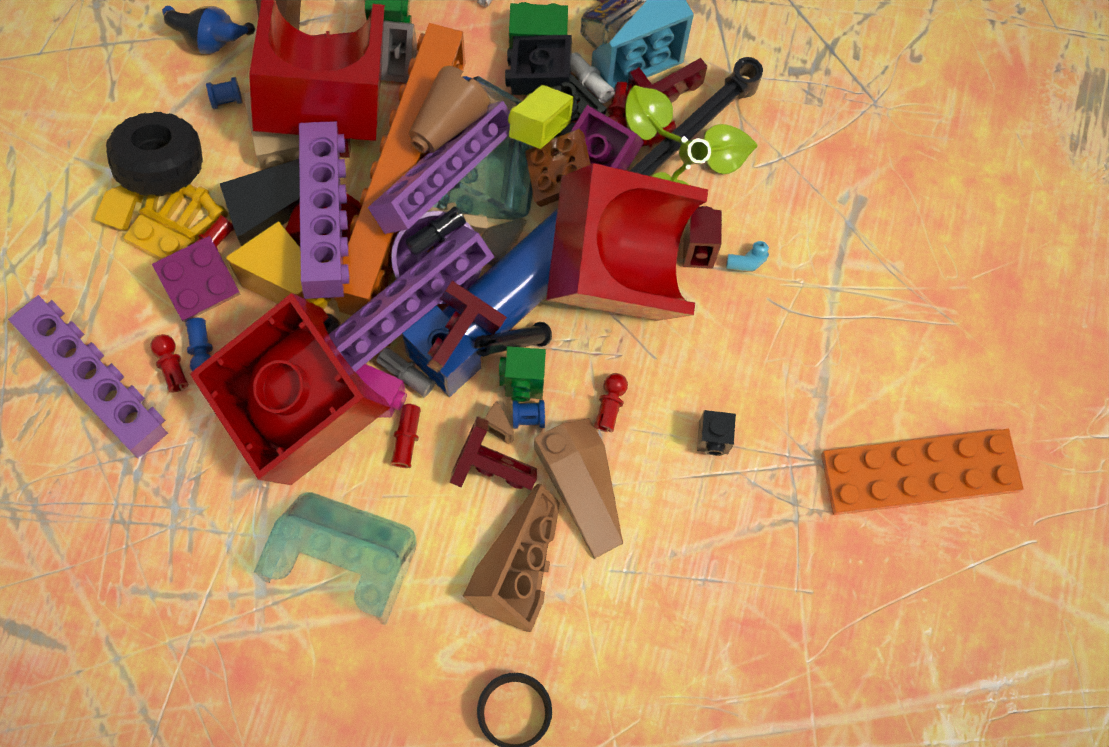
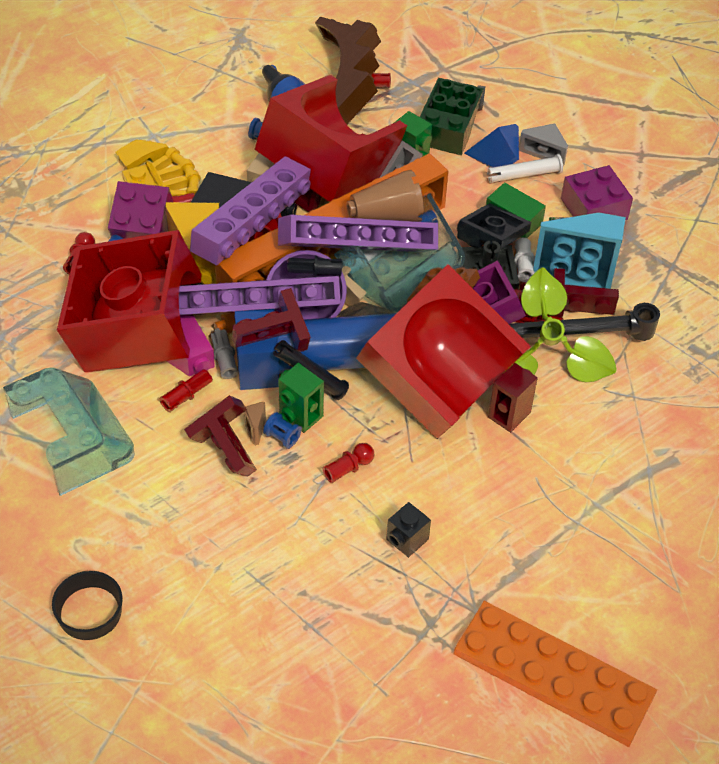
camera: 40 degrees right, 20 degrees down
medium lavender brick [8,295,168,459] -> none
black tyre [106,112,203,197] -> none
medium nougat wedge [463,484,560,632] -> none
neon yellow brick [508,85,573,149] -> none
medium nougat wedge [534,418,623,559] -> none
medium azure arm [726,241,769,272] -> none

